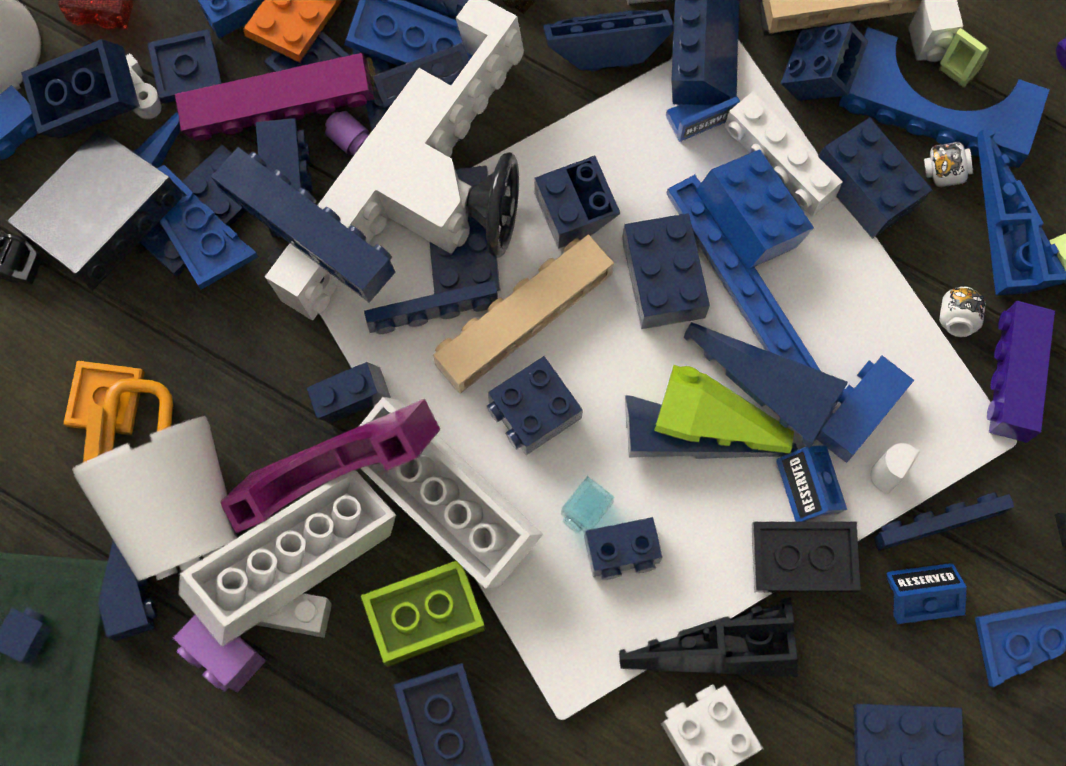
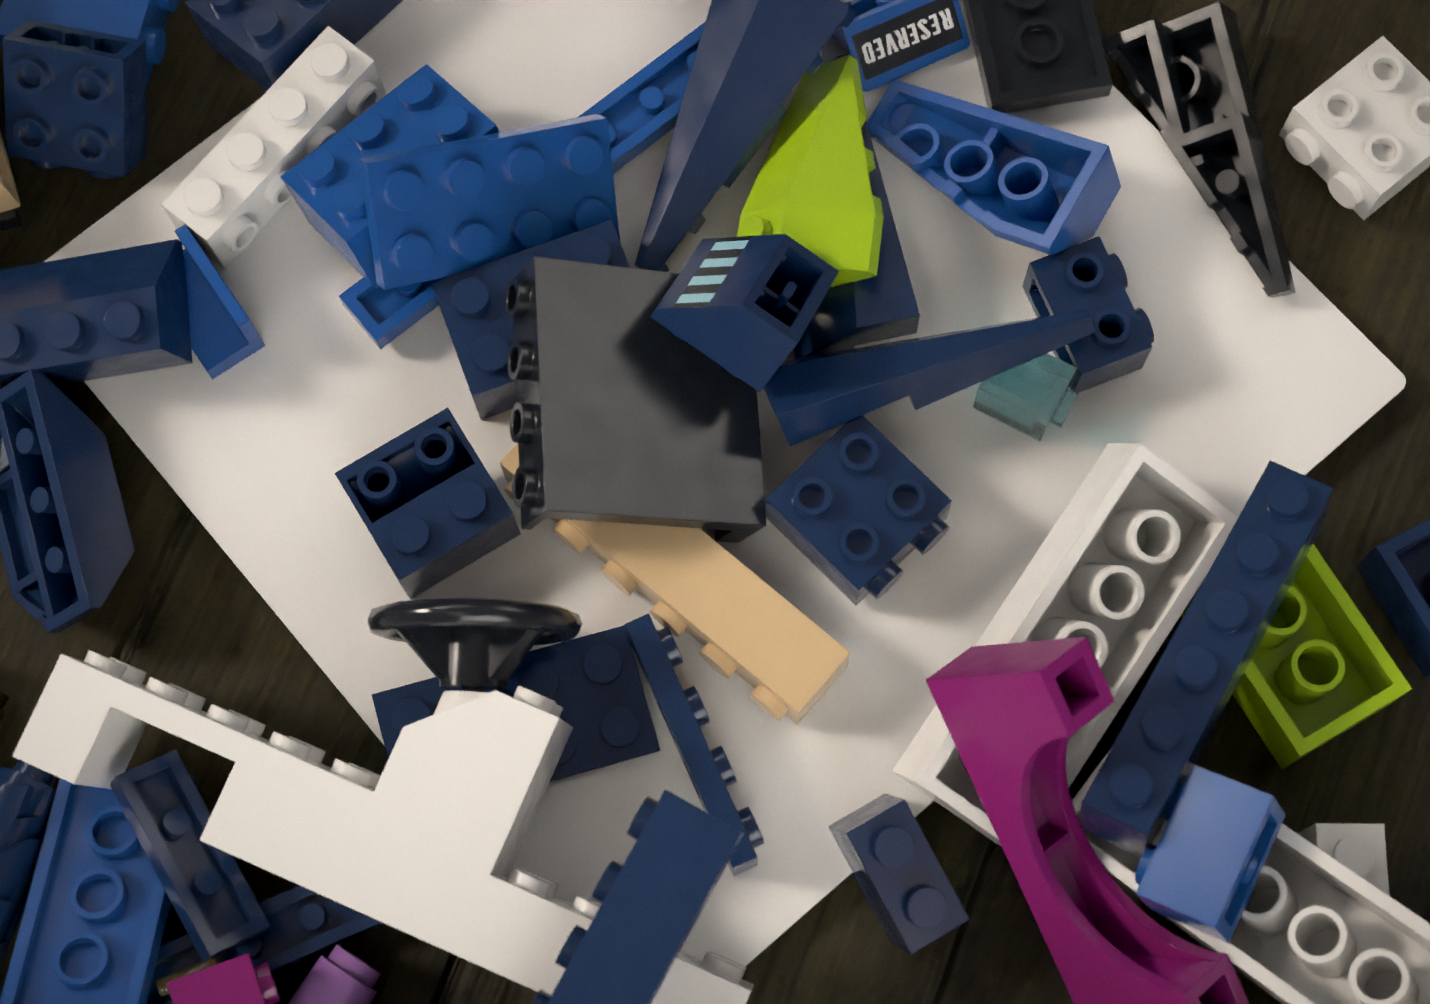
camera: 95 degrees left, 0 degrees up
none -> blue plate [358,114,620,290]
none -> black panel [505,256,766,543]
none -> dark blue slope [650,234,839,392]
none -> dark blue wedge [763,310,1095,447]
none -> blue wedge [867,79,1121,255]
none -> dark blue brick [1080,460,1333,859]
none -> blue brick [1135,765,1286,944]

